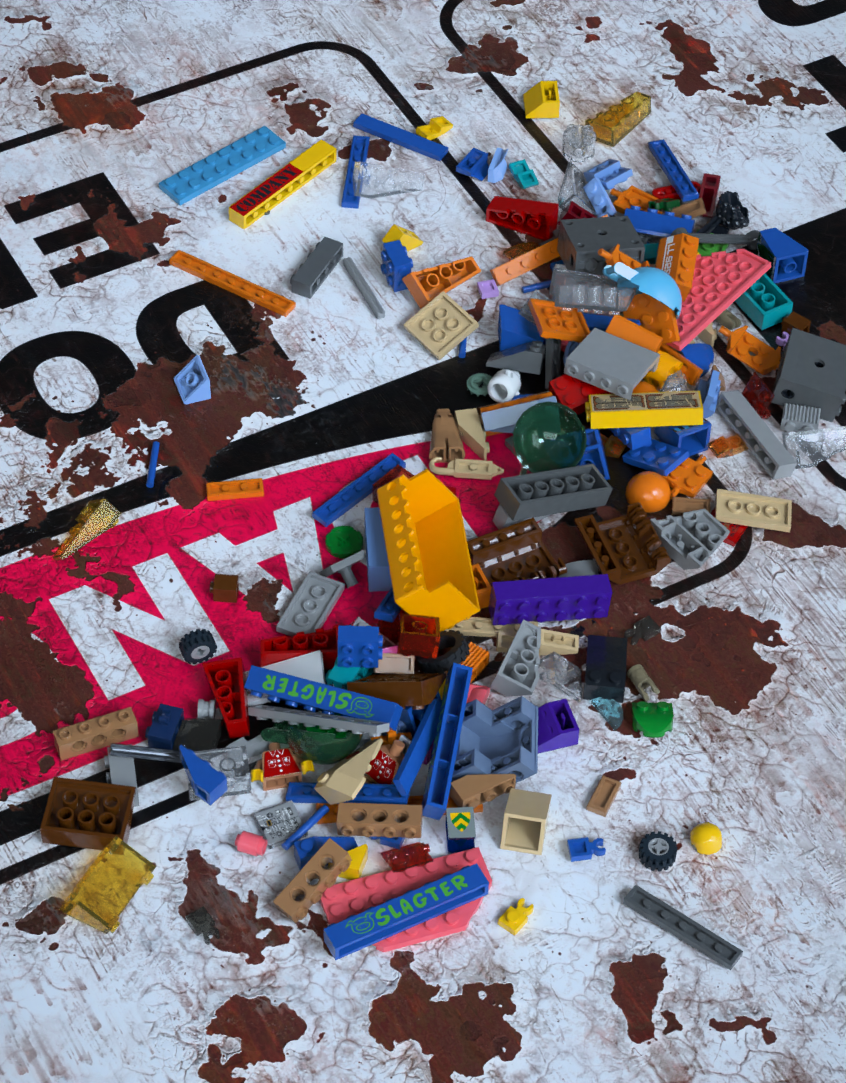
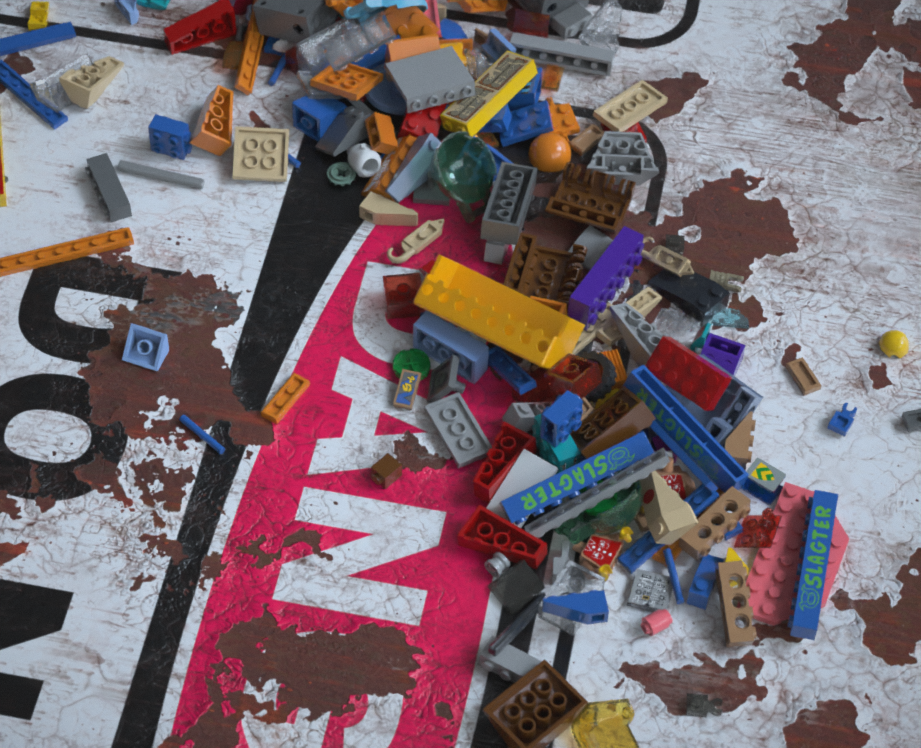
camera: 50 degrees left, 5 degrees up
clear yellow wedge [53,499,122,560] -> none
medium nougat brick [53,707,139,761] -> none
dark blue brick [145,703,184,750] -> none
black wheel [179,629,217,664] -> none
blue plate [312,453,406,527] -> none
yellow slope [382,224,423,252] -> none
medium nougat piece [429,409,465,463] -> none
blue slope [456,148,489,181] -> none
lavender plate [477,279,499,299] -> none
yellow plate [498,898,534,936] -> none
tan slope [500,788,552,855] -> none
green slope [631,701,674,738] -> none
black wheel [639,831,677,872] -> none
none -> tan wedge [59,56,124,109]
none -> orange brick [365,112,398,155]
none -> tile [393,369,422,410]
none -> tan plate [641,237,694,277]
none -> red brick [645,336,733,411]
none -> teal slope [689,323,711,353]

